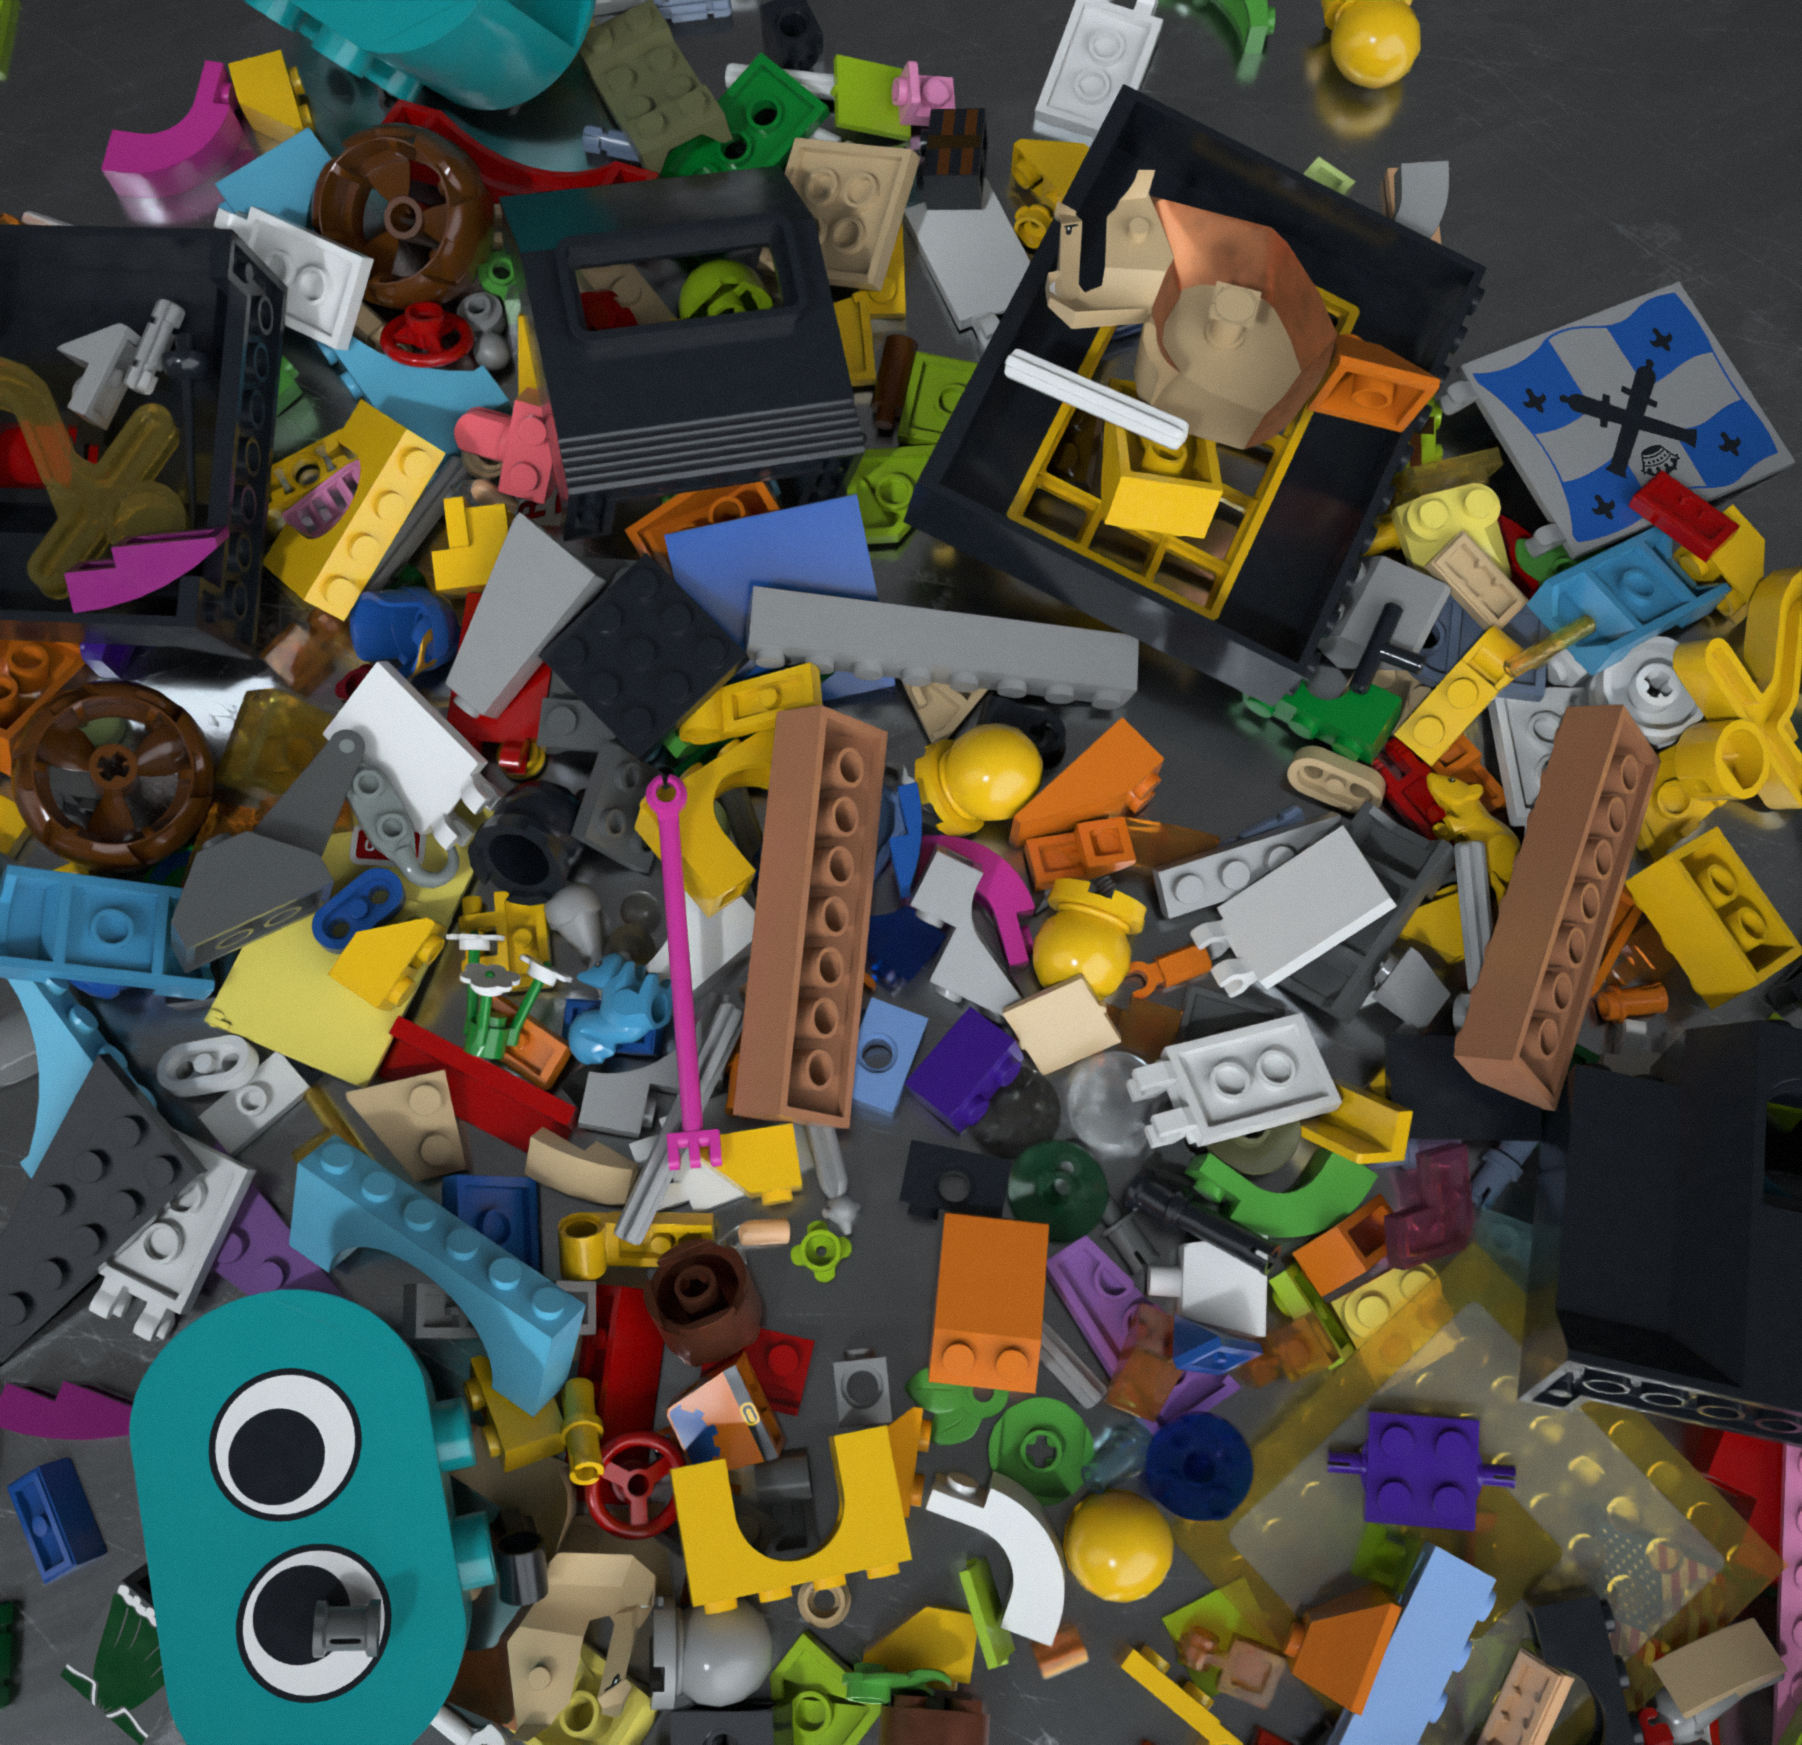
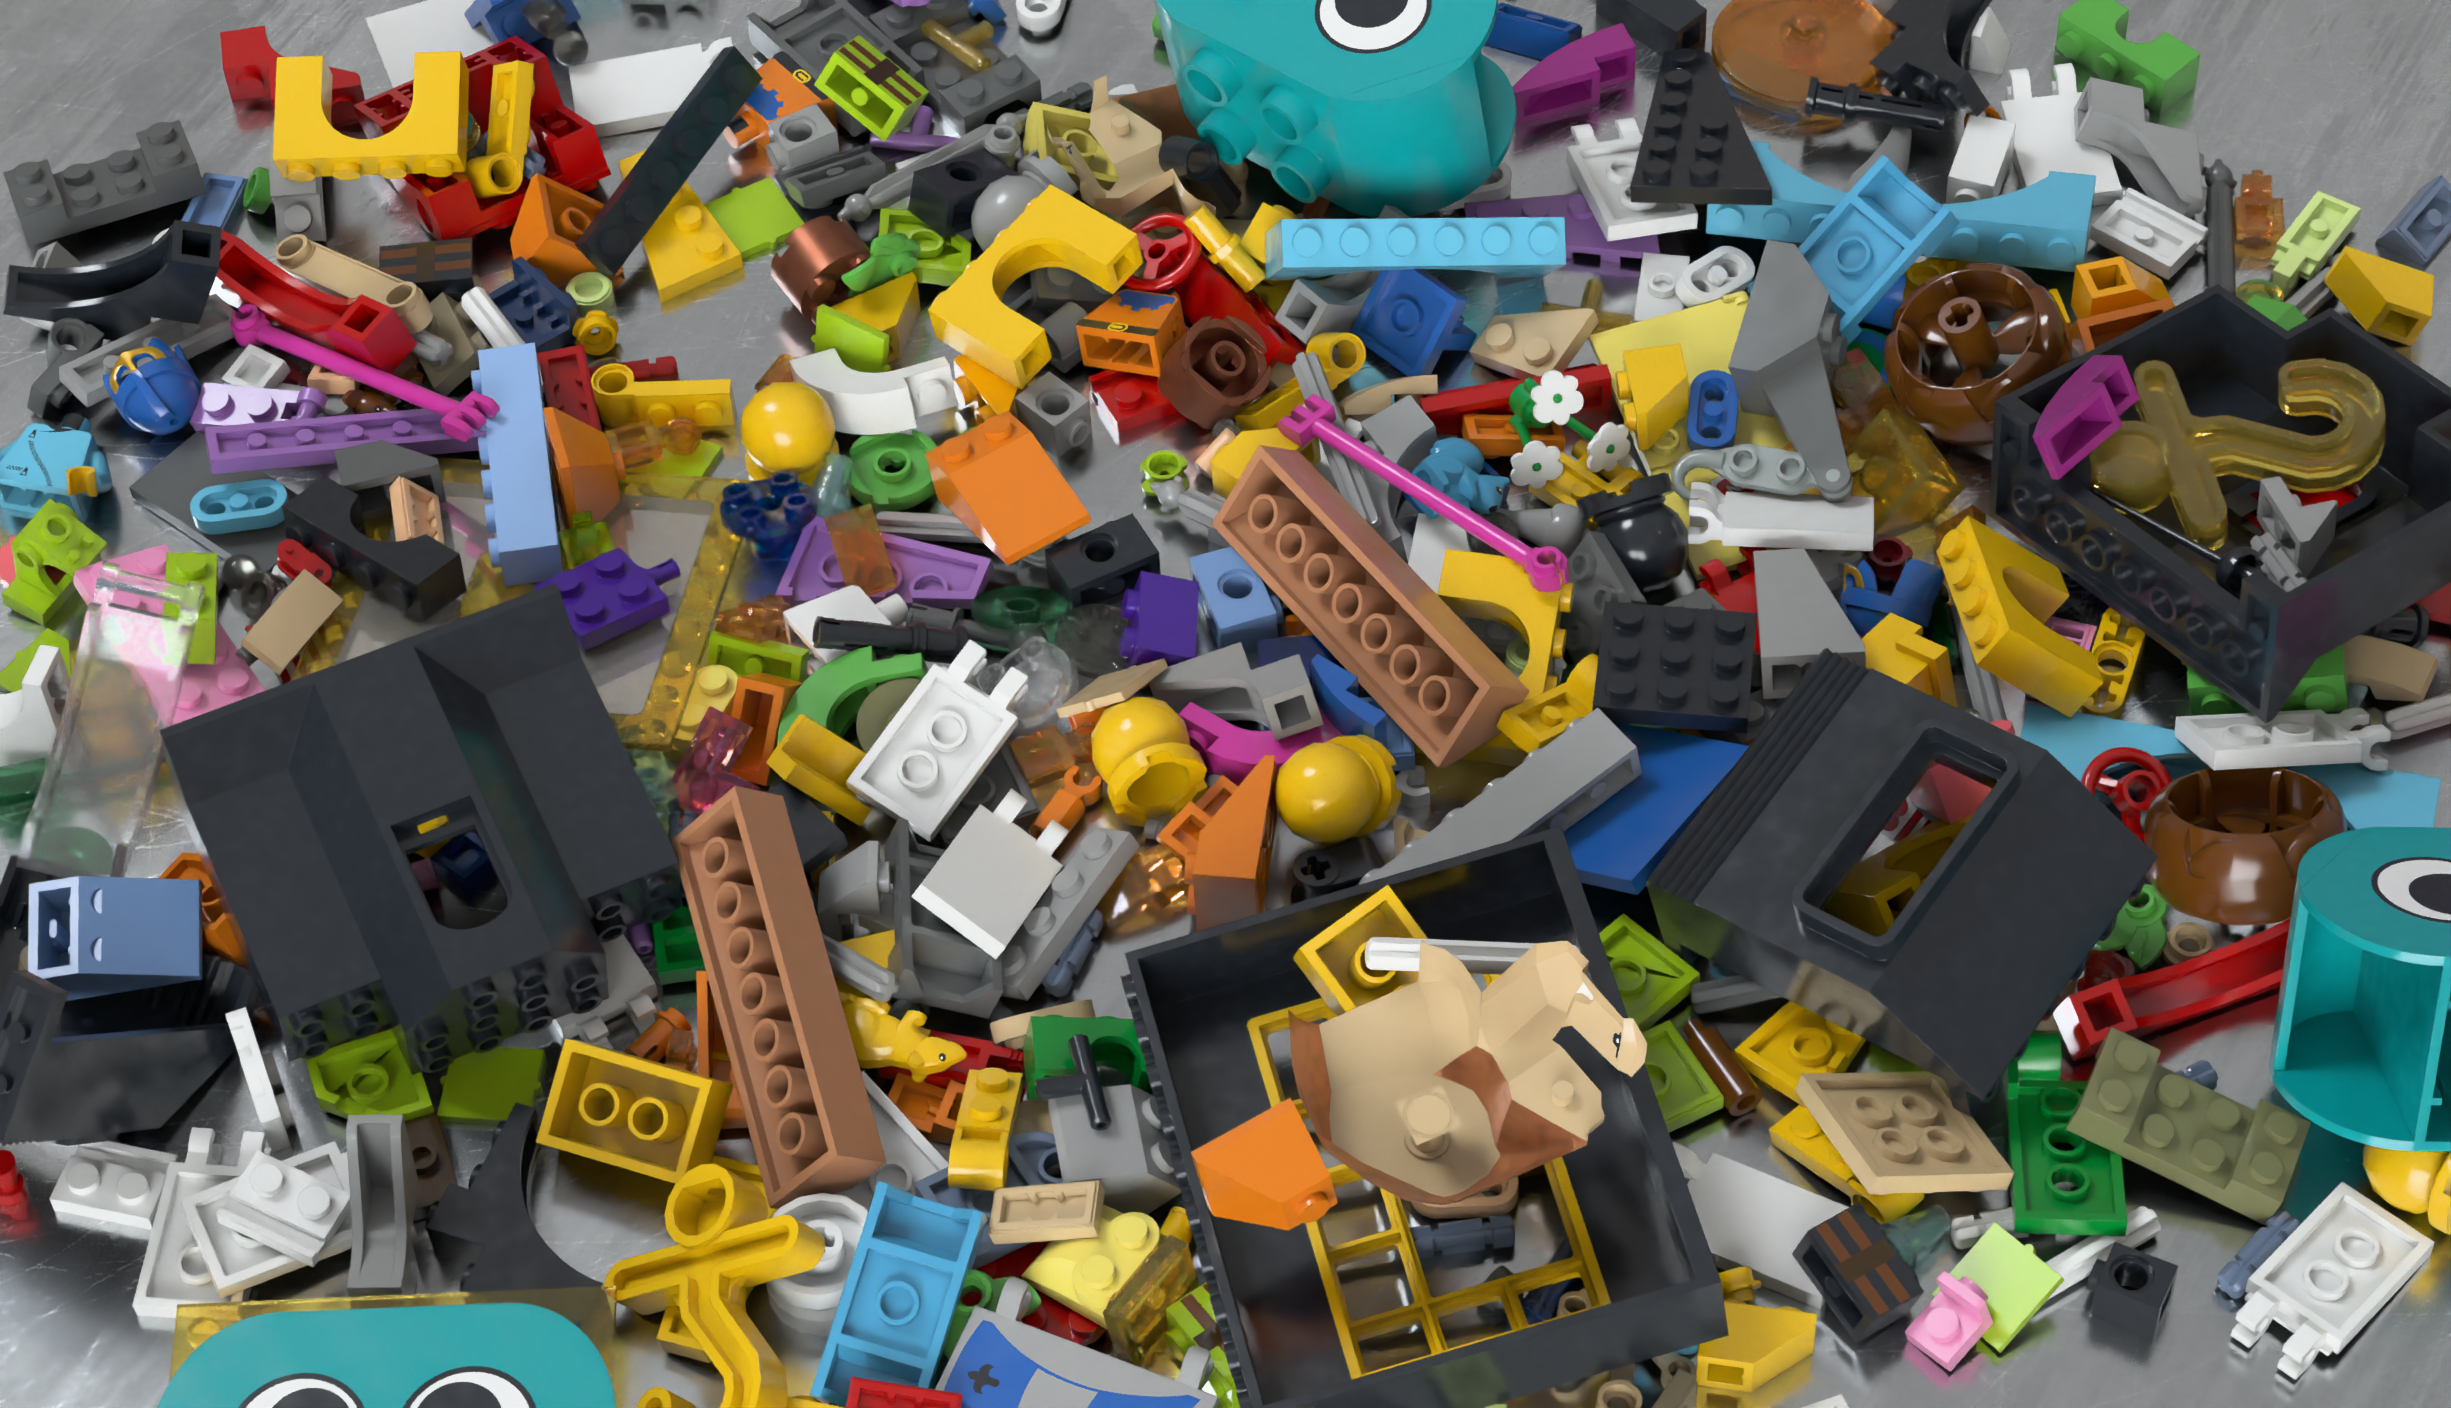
camera: 145 degrees right, 25 degrees down
blue slope [1173,1313,1264,1375] -> none
clear yellow piece [1503,614,1596,679] -> none

